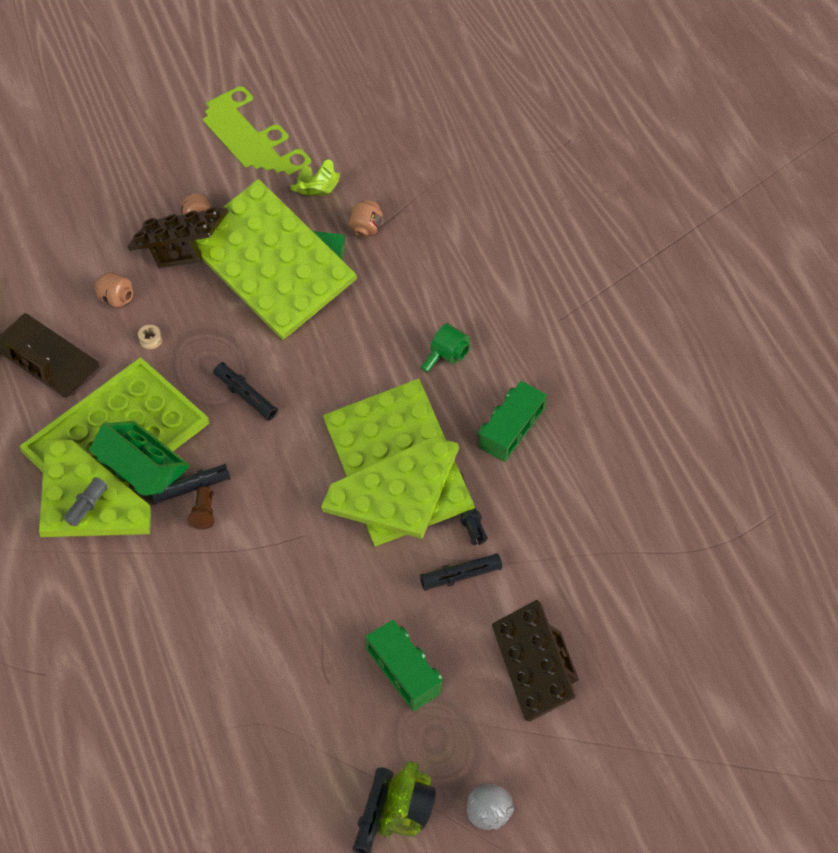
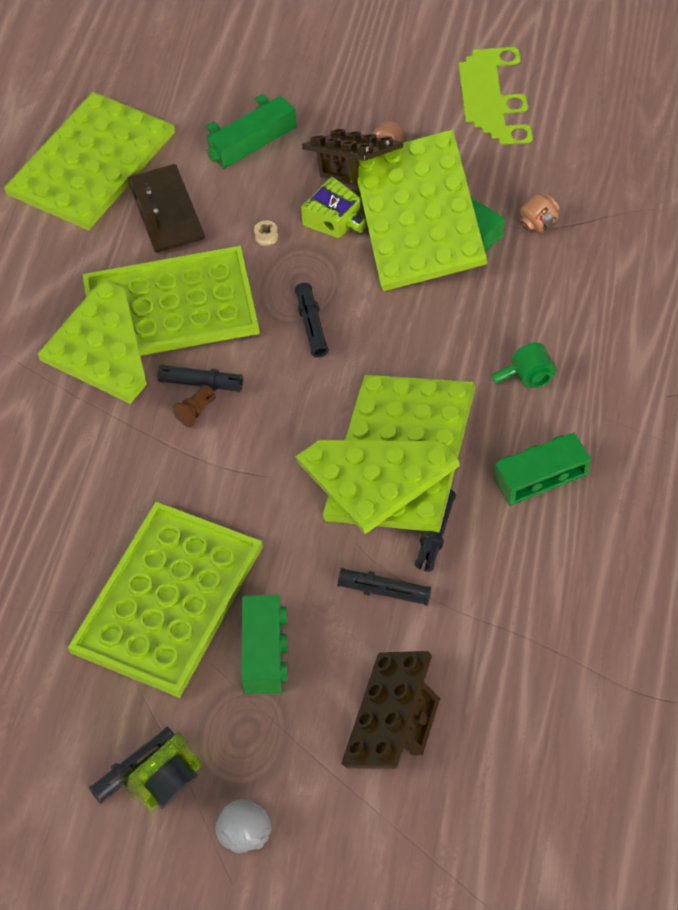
camera: 40 degrees right, 0 degrees up
dark grey axle [64,477,108,526] -> none
green slope [89,421,190,496] -> none
nougat head [95,272,133,308] -> none
lime helmet [290,159,340,196] -> none
none -> lime plate [68,502,263,698]
none -> green brick [205,94,297,169]
none -> lime torso [301,177,367,238]

